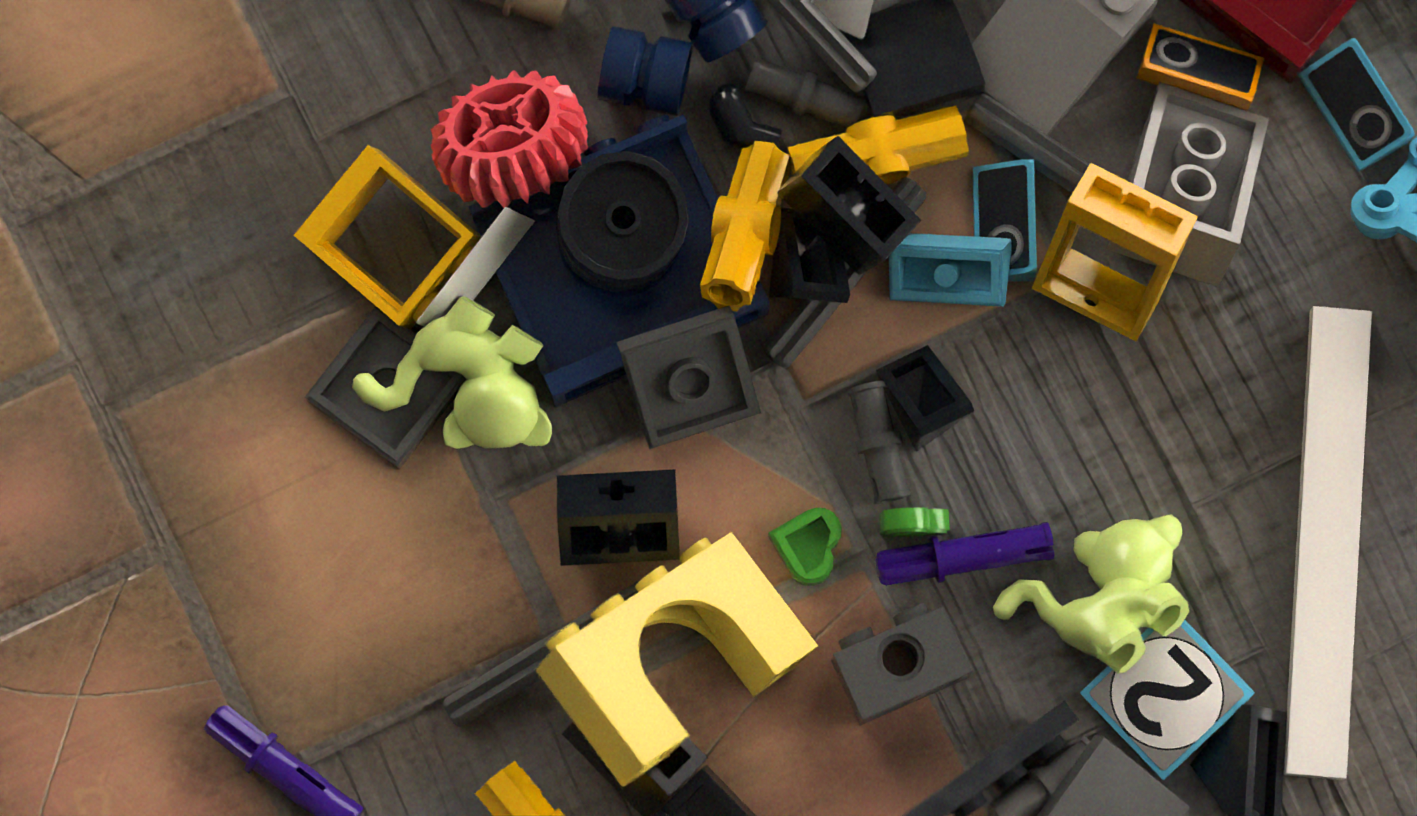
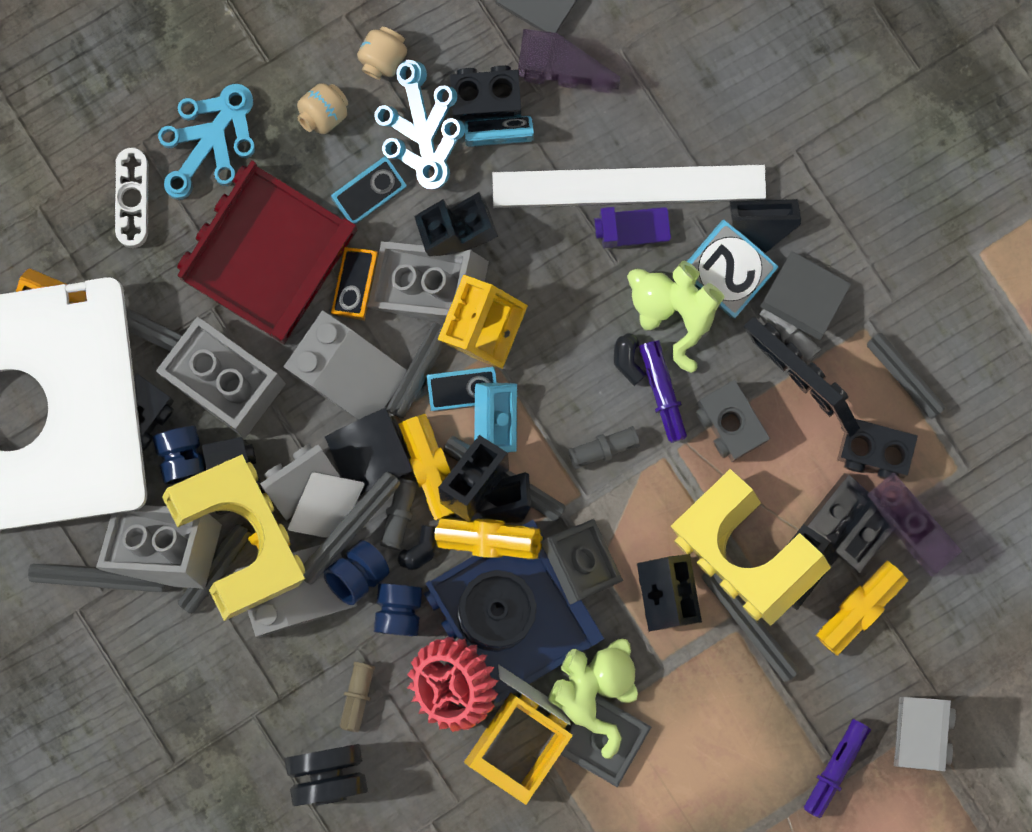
camera: 100 degrees left, 5 degrees up
bright green tile [768,507,842,586] -> none
black slope [876,345,974,452] -> none
bright green tile [879,507,950,538] -> none
none -> black slope [414,192,498,256]
none -> dark purple bracket [594,207,671,248]
none -> black arm [614,333,646,386]

